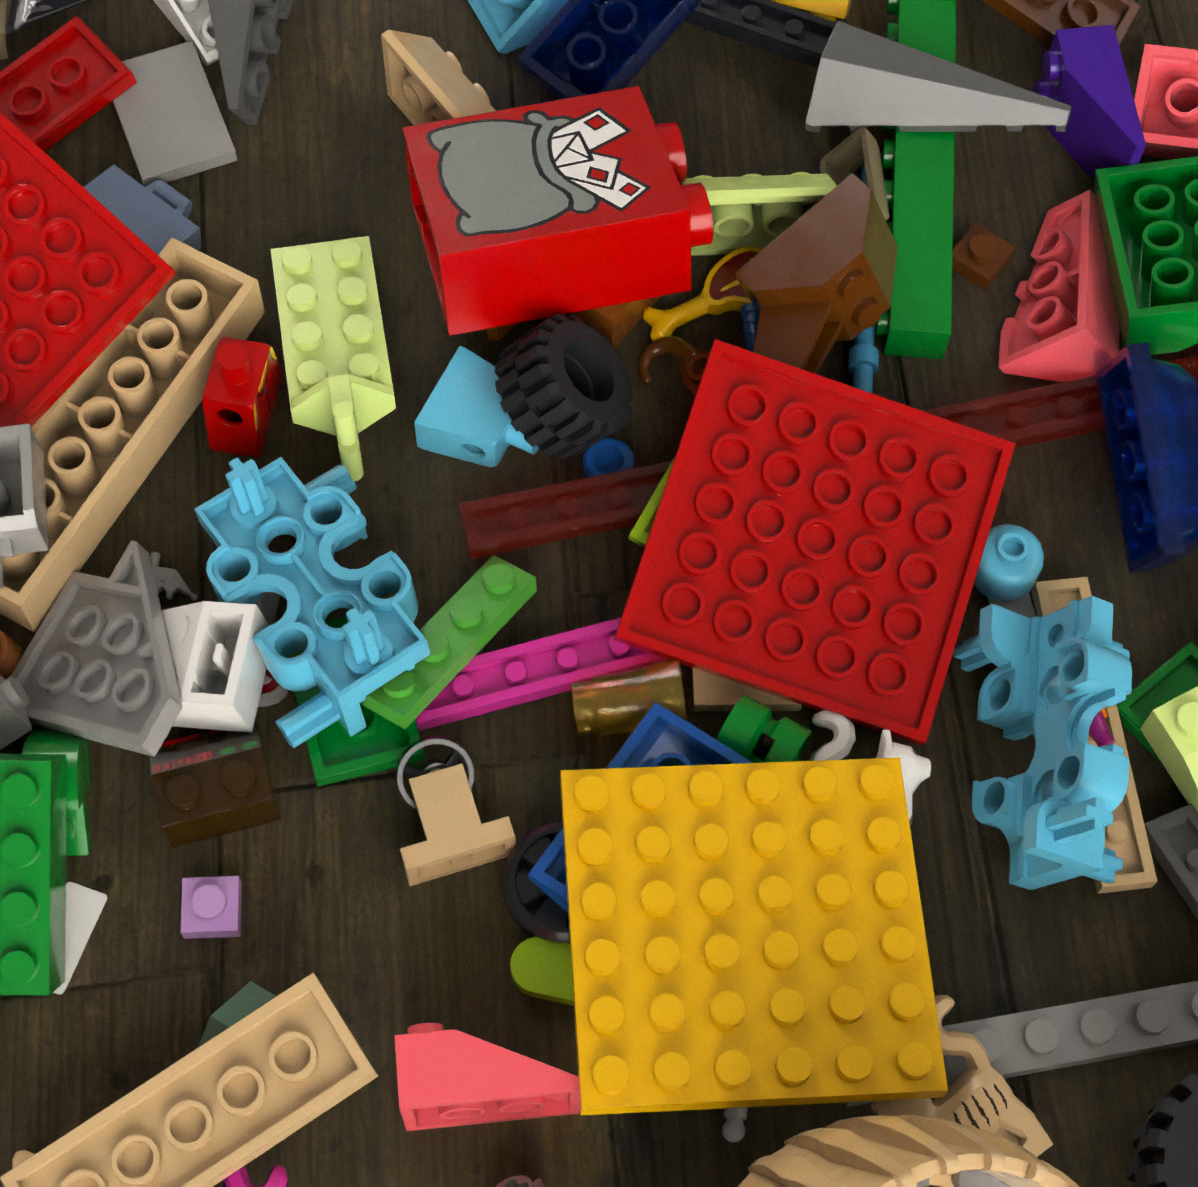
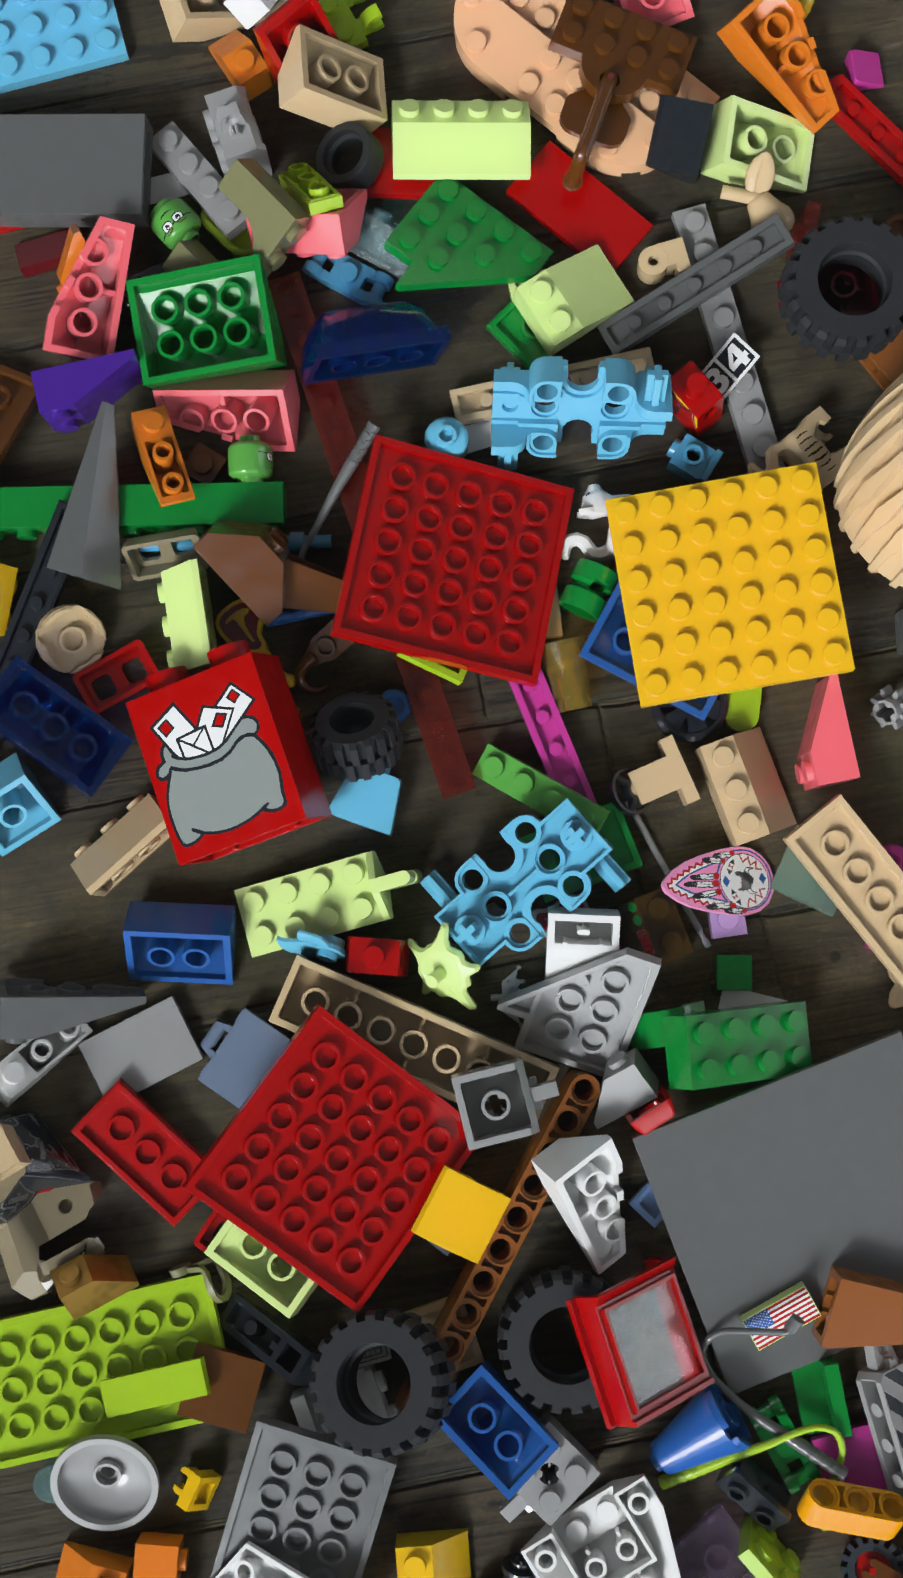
camera: 90 degrees left, 20 degrees up
none -> tan tile [36,604,106,674]
none -> red piece [73,640,158,715]
none -> blue slope [123,901,237,985]
none -> orange slope [131,405,195,507]
none -> bright green head [228,435,273,482]
none -> medium azure plate [276,930,346,963]
none -> dark grey piece [298,420,381,559]
none -> yellowish green piece [407,922,481,1010]
none -> light grey piece [625,801,711,949]
none -> shield [661,846,774,916]
none -> dark azure brick [666,433,724,484]
none -> red torso [671,360,724,439]
none -> tan slope [694,727,797,847]
none -> white sticker [702,332,760,399]
none -> green tile [715,955,752,991]

